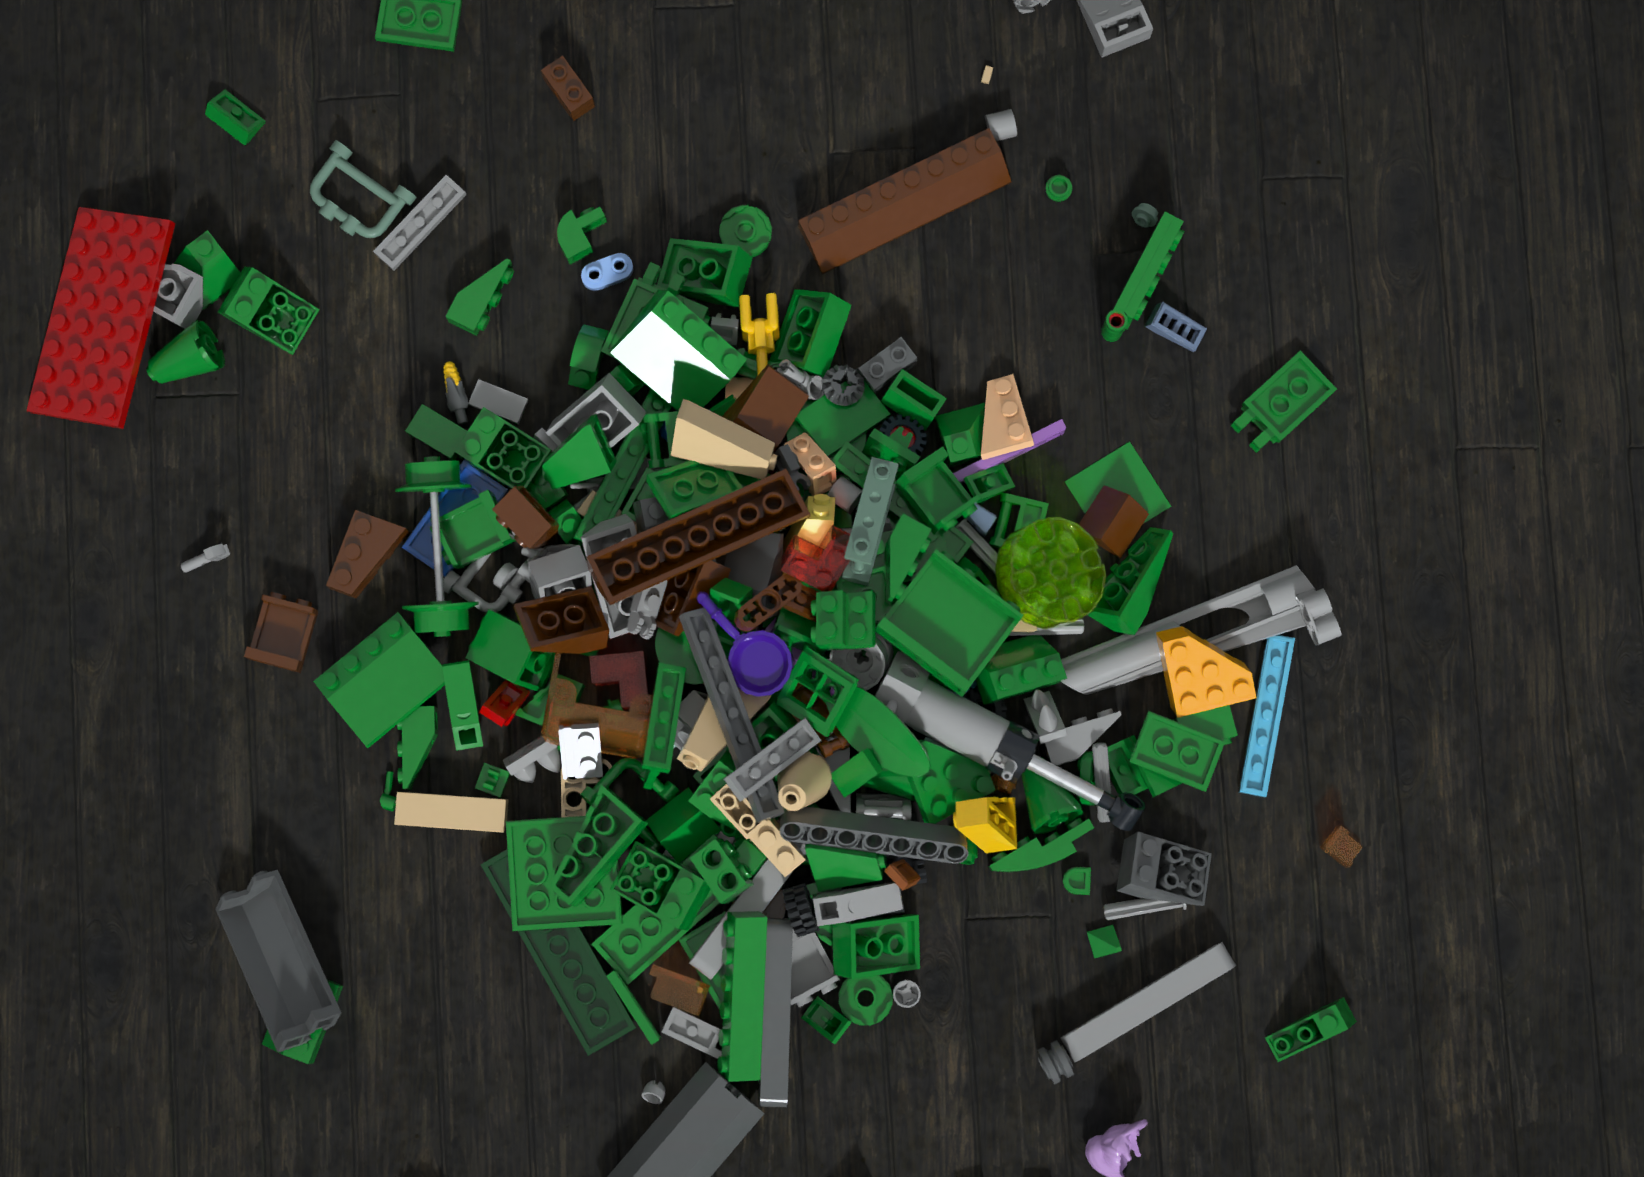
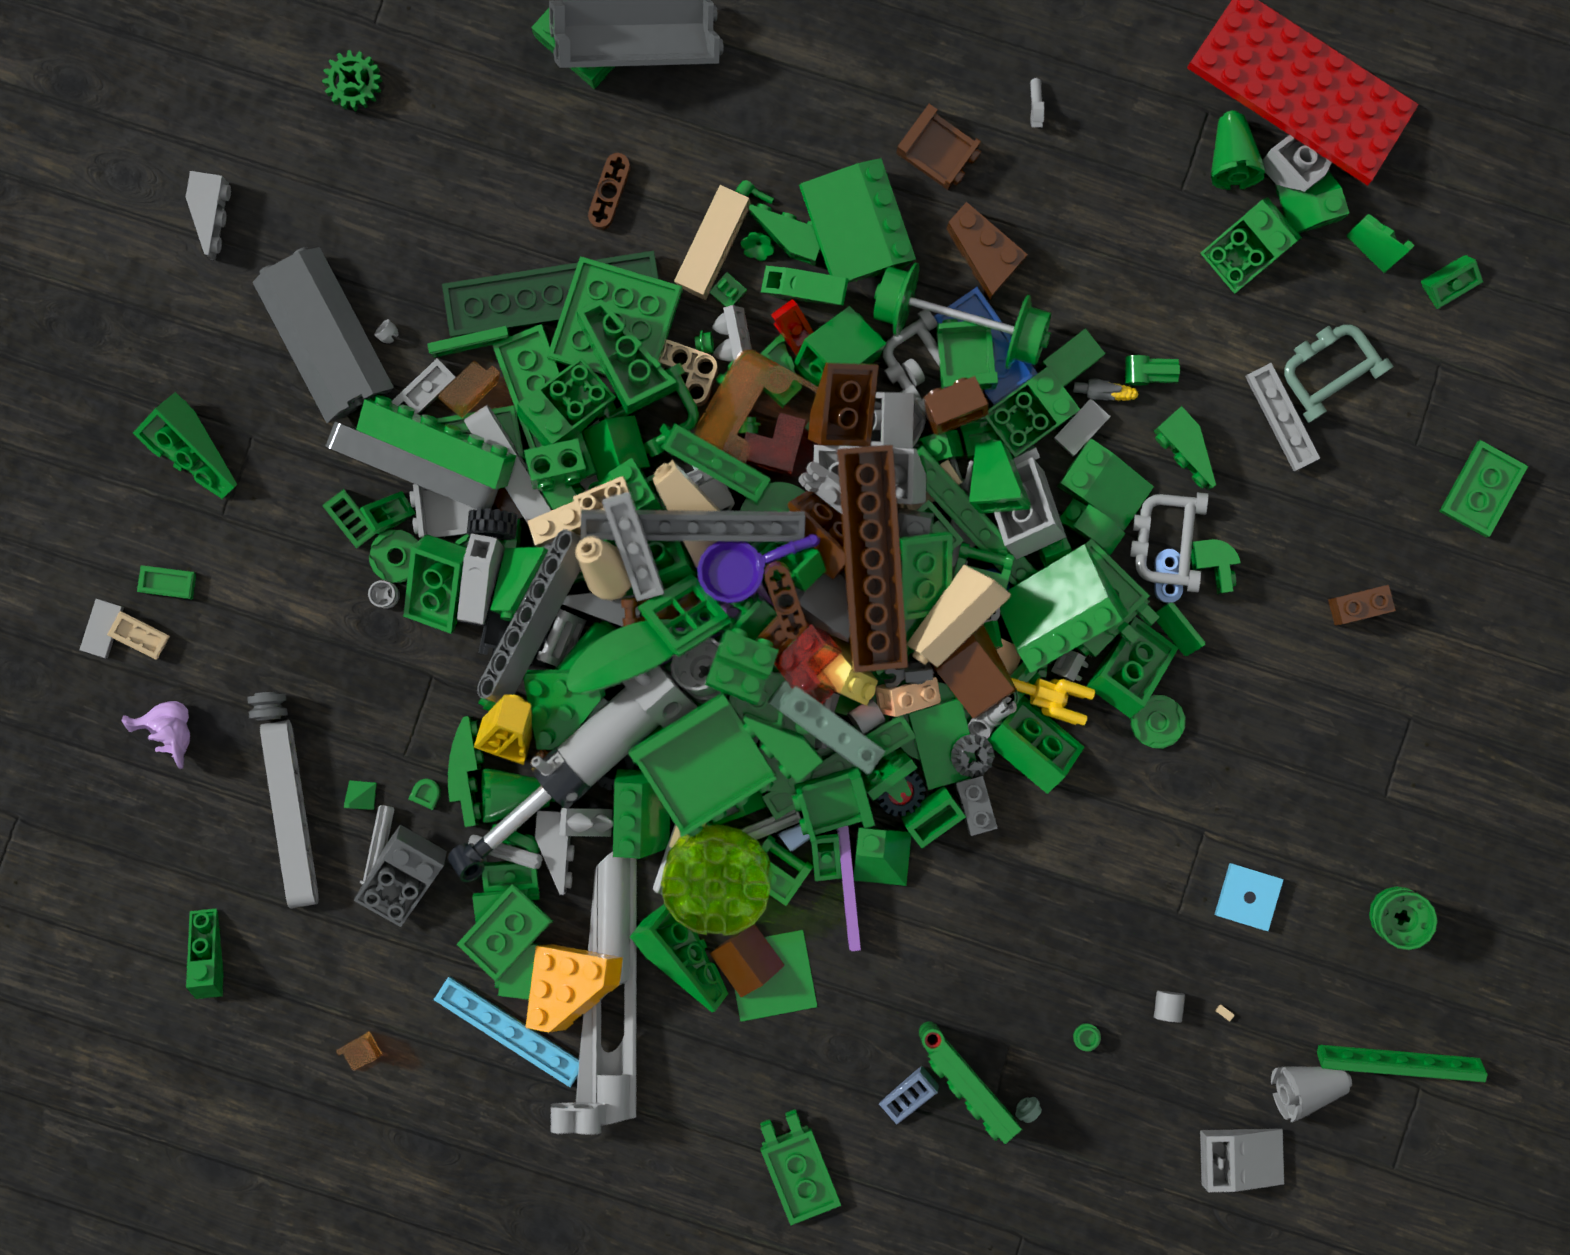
camera: 115 degrees right, 5 degrees up
plate [559,723,603,779] -> none
reddish brown slope [798,128,1012,274] -> none
green tile [831,748,883,798] -> none
dark orange tile [884,858,921,891] -> none
light nougat wing [981,374,1034,460] -> none
none -> green slope [323,489,376,549]
none -> reddish brown beam [588,153,630,230]
none -> green plate [695,330,714,354]
none -> green plant [741,232,774,261]
none -> green slope [1057,439,1154,531]
none -> green piece [1125,355,1180,386]
none -> light grey bar [1130,492,1208,593]
none -> green slope [1155,602,1205,656]
none -> medium azure tile [1214,863,1283,931]
none -> green slope [1346,214,1415,273]

